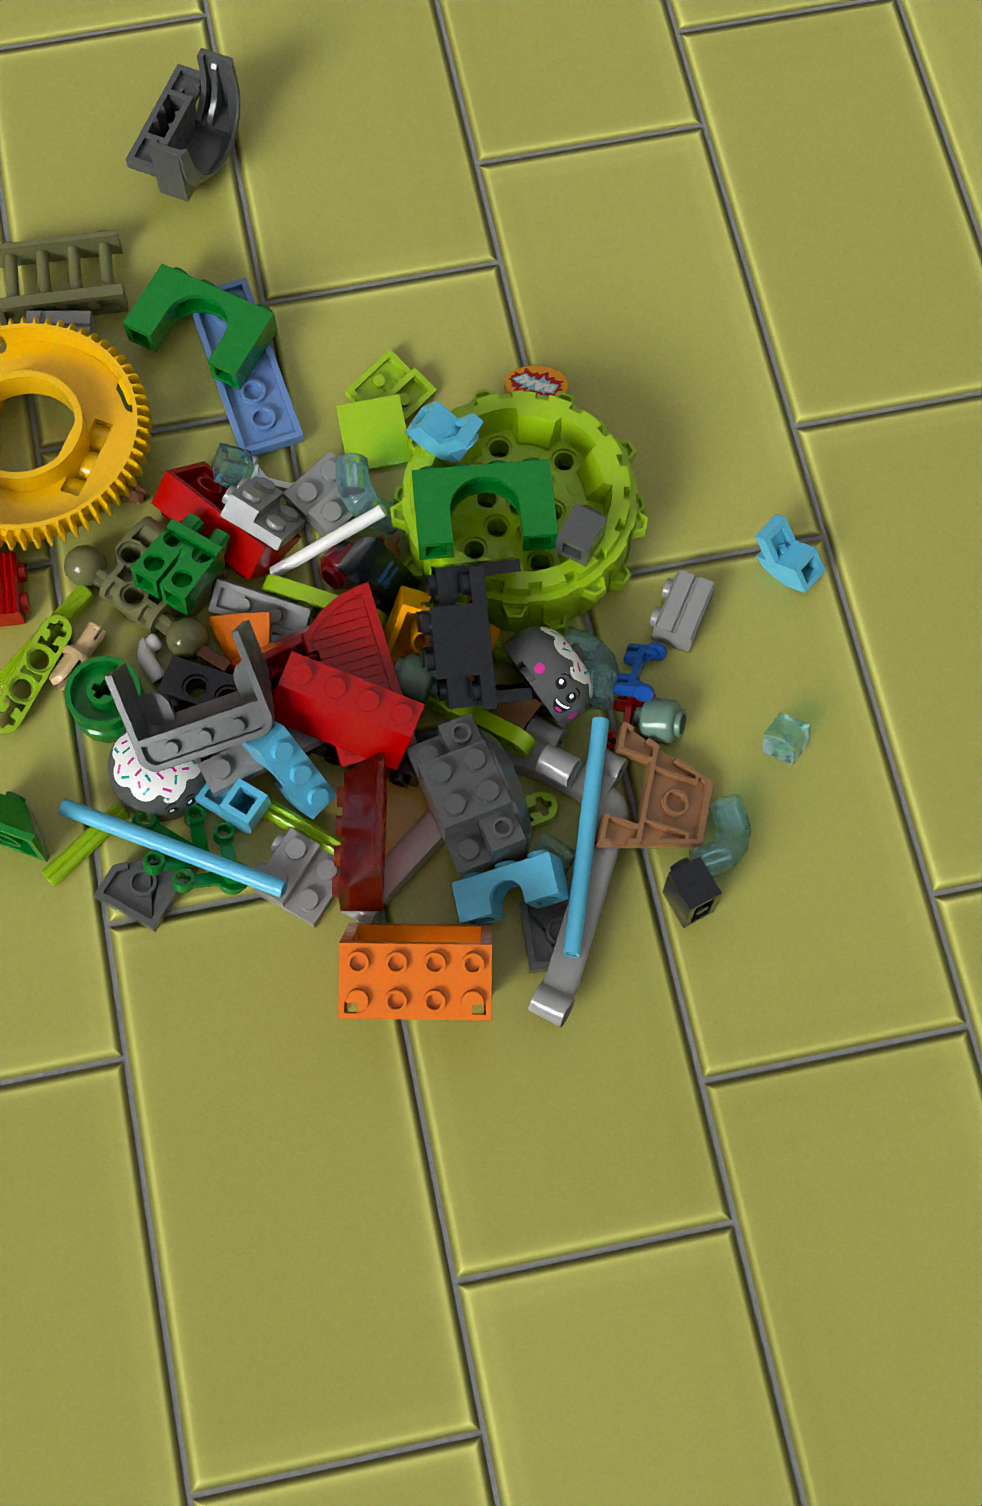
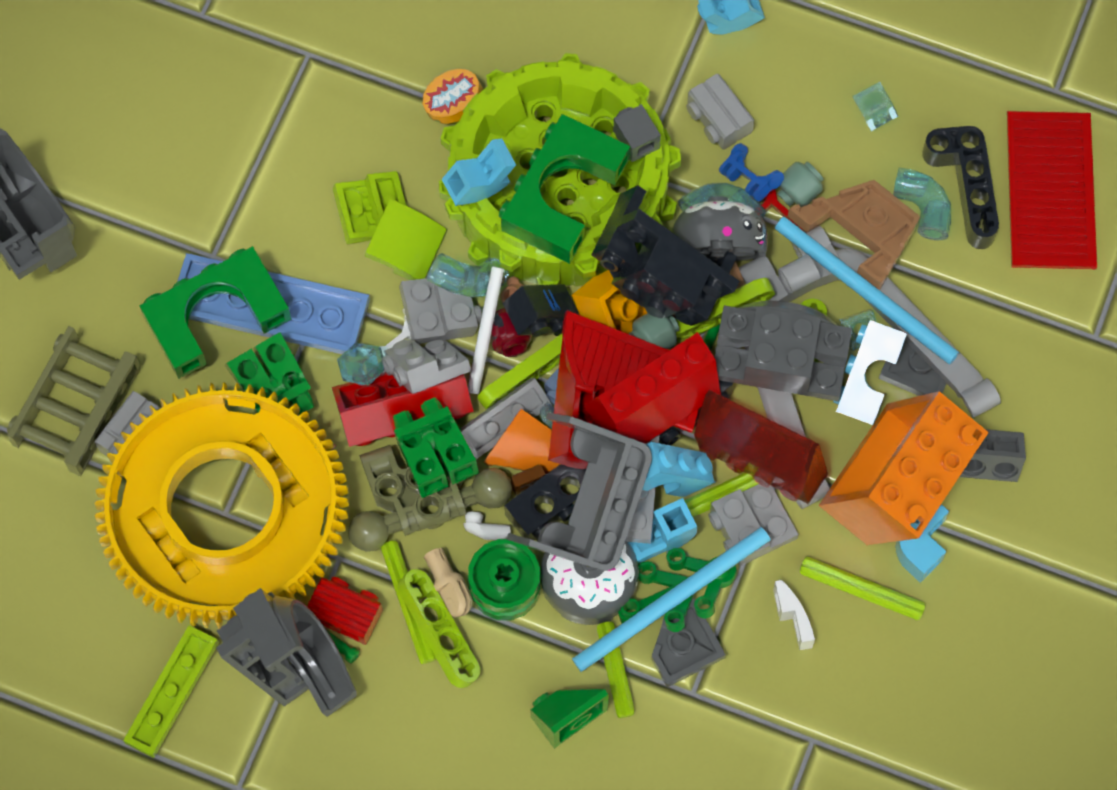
camera: 55 degrees left, 0 degrees up
black brick [662,856,722,928] -> none
none -> green hips [225,332,315,415]
none -> white slope [773,580,815,650]
none -> lime axle [800,557,925,620]
none -> medium azure brick [895,504,949,583]
none -> black beam [922,126,999,250]
none -> dark grey brick [960,429,1026,482]
none -> red window [1006,111,1097,270]

